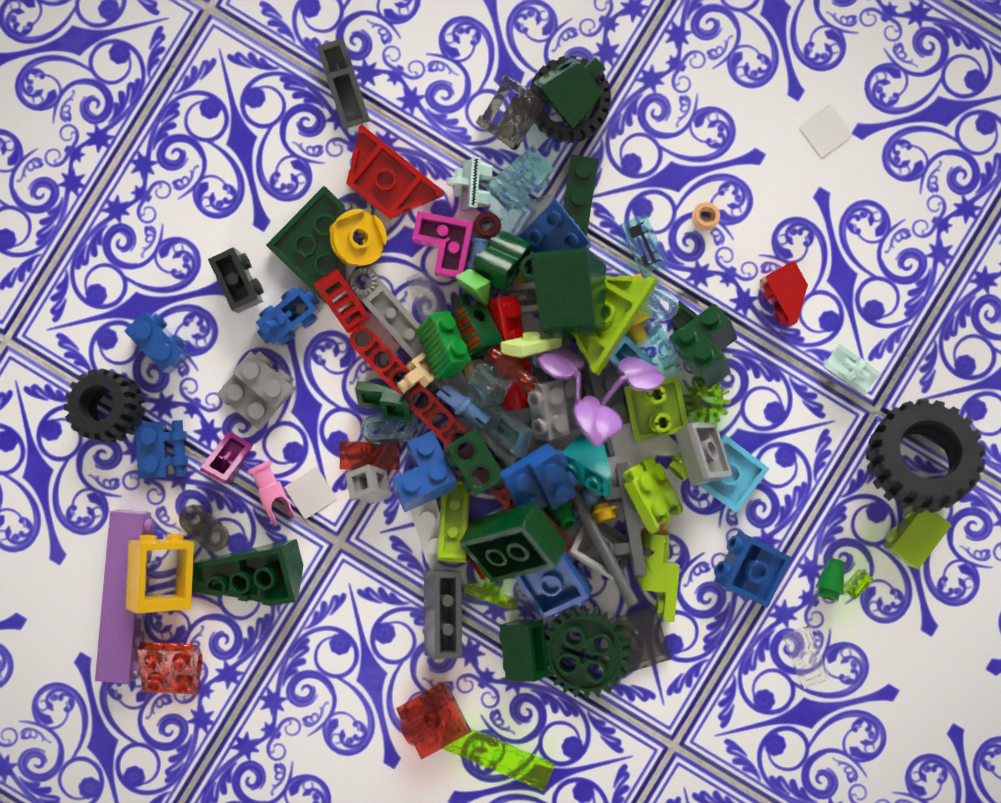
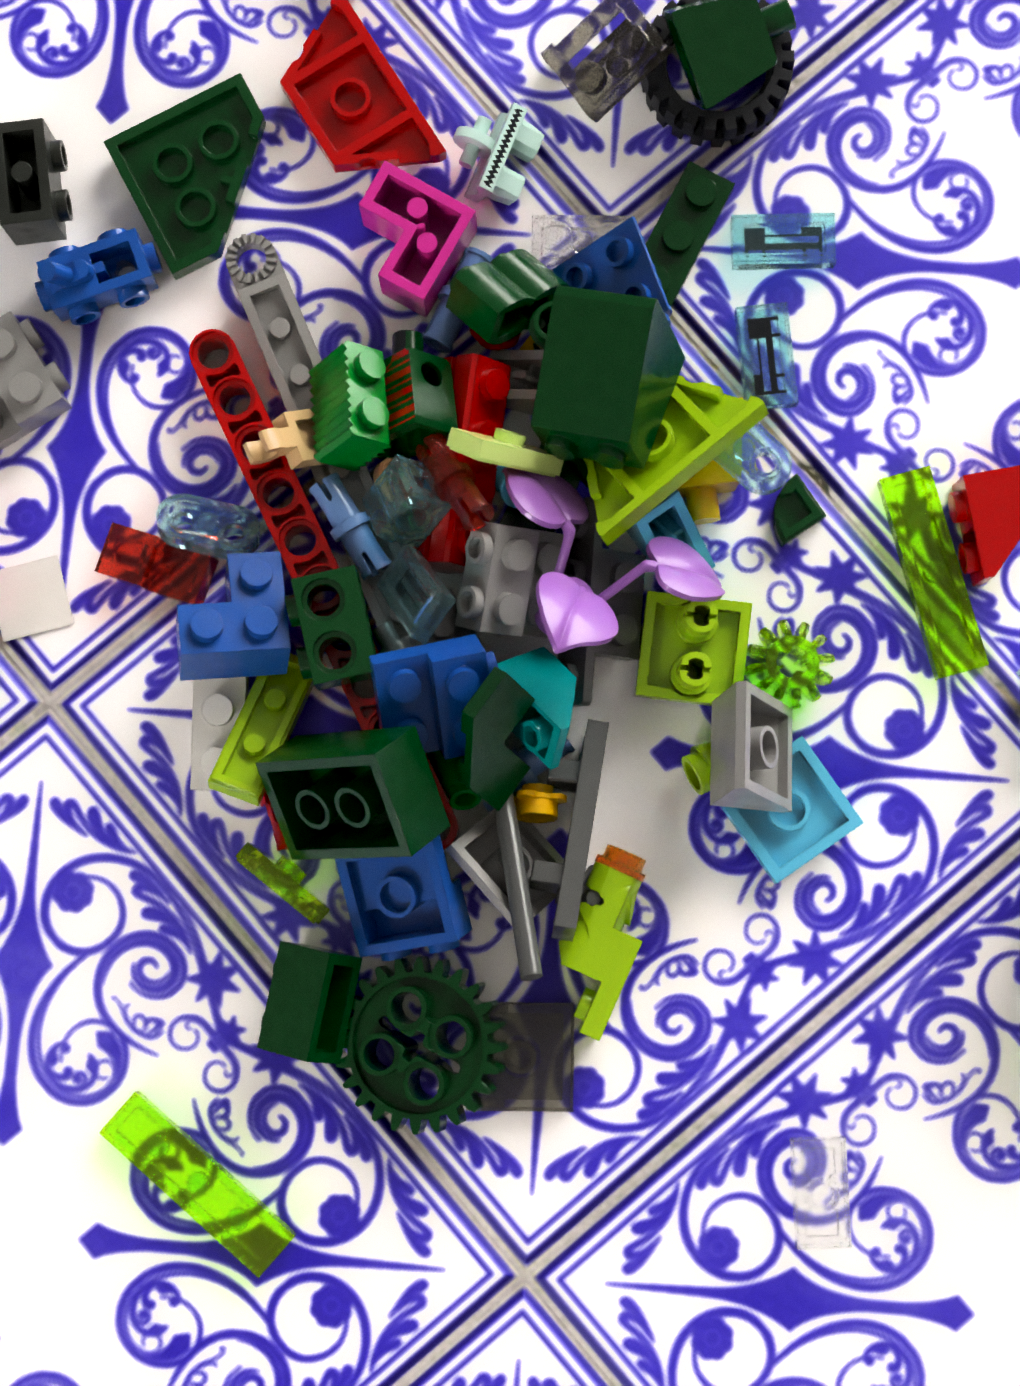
camera: 25 degrees right, 5 degrees down
red slope [314,269,370,333] -> none
yellow plate [329,209,387,266] -> none
light grey brick [345,465,391,504] -> none
dark green slope [355,380,412,421] -> none
clear red plate [396,681,472,760] -> none
clear plate [406,268,447,323] -> none
dark grey brick [424,570,462,659] -> none
bright green slope [456,268,490,306] -> none
dark red plate [474,212,501,240] -> none
clear light blue brick [486,145,555,212] -> none
lime plate [623,456,683,534] -> none
clear light blue plate [646,319,683,374] -> none
dark green brick [669,303,738,389] -> none
light nougat plate [692,202,720,231] -> none
blue plate [714,531,792,608] -> none
green cone [815,558,845,601] -> none
clear neon green tile [843,569,873,599] -> none
none -> dark green tile [458,667,535,811]
none -> clear light blue tile [730,213,836,270]
none -> clear neon green tile [877,466,989,681]

